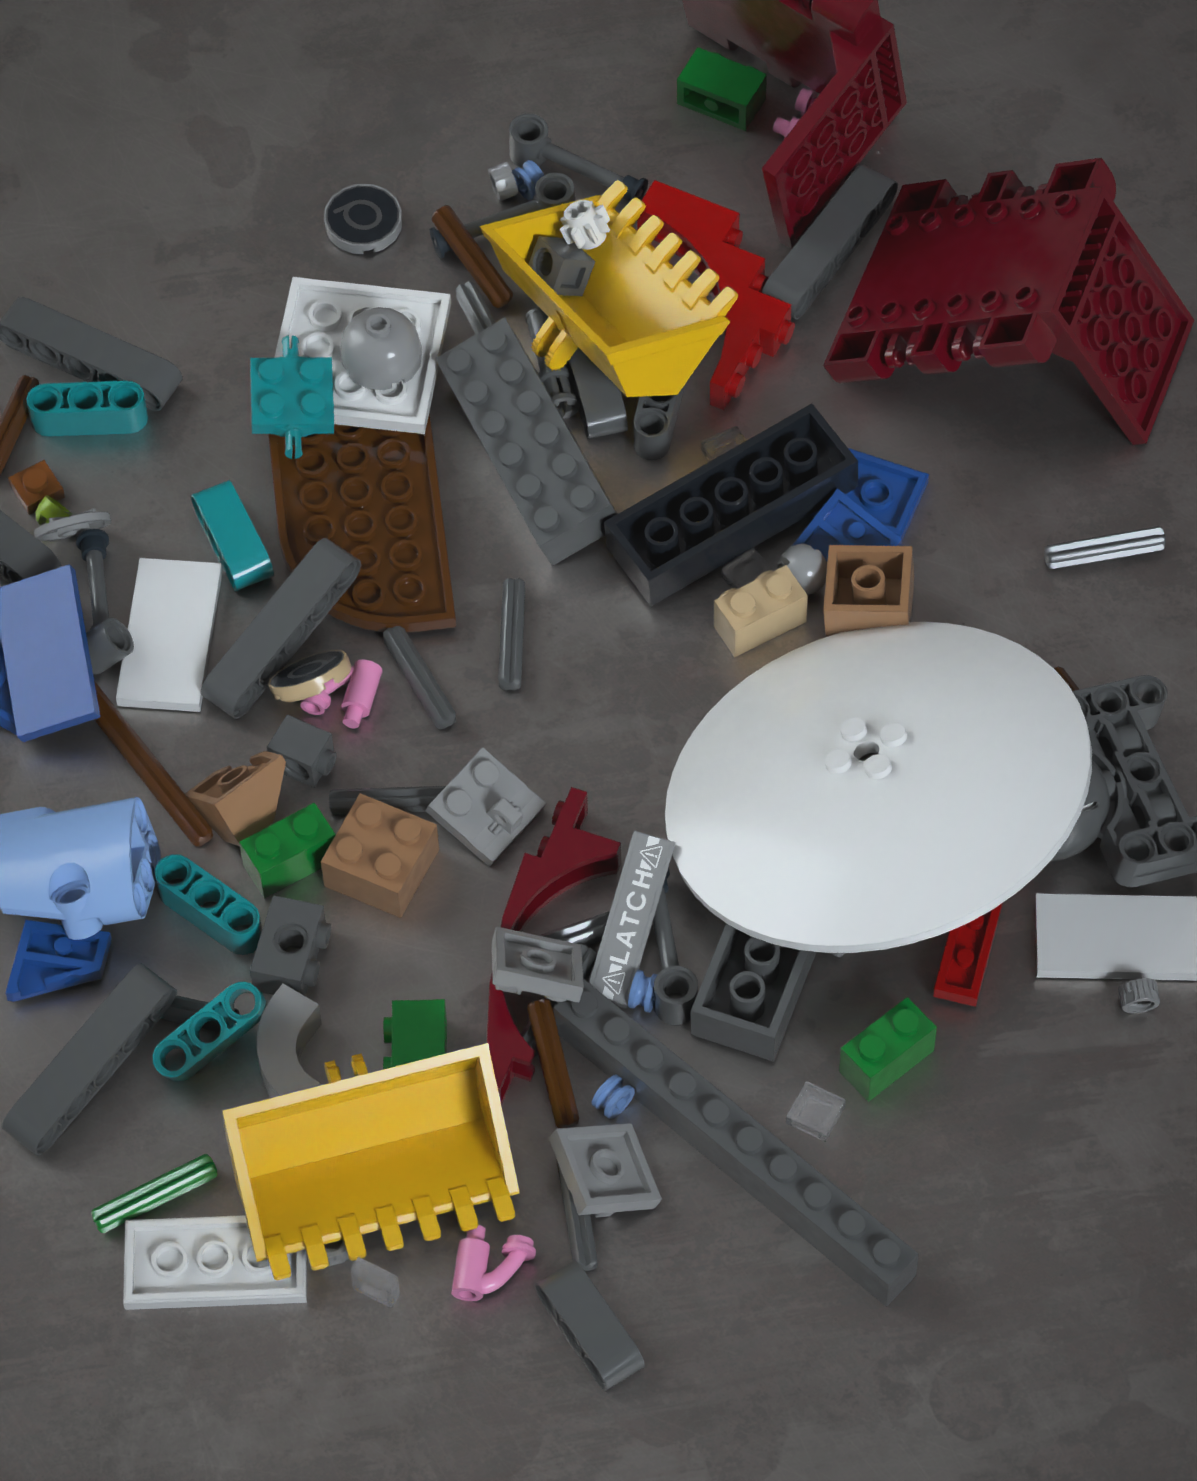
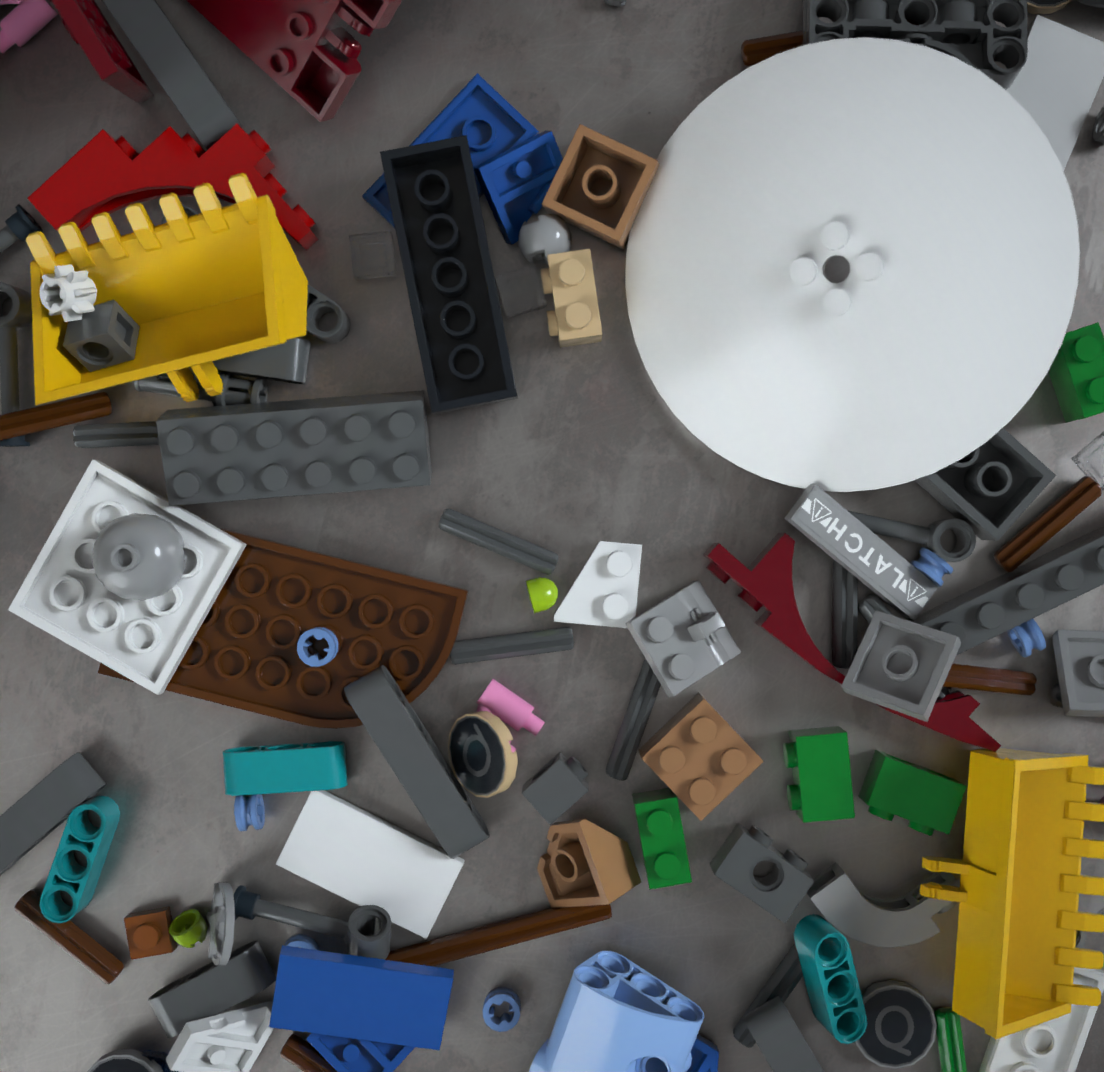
camera: 65 degrees left, 30 degrees up
teal beam [155,854,262,955] -> none
teal plate [250,335,334,459] -> none
none -> medium blue bush [234,794,265,832]
none -> medium blue bush [297,627,339,667]
none -> medium blue bush [483,987,521,1032]
none -> lime hinge [526,577,558,613]
none -> white wing [554,541,642,628]
none -> green brick [783,726,855,823]
none -> black tile [855,980,937,1069]
none -> reddish brown axle [994,476,1102,572]

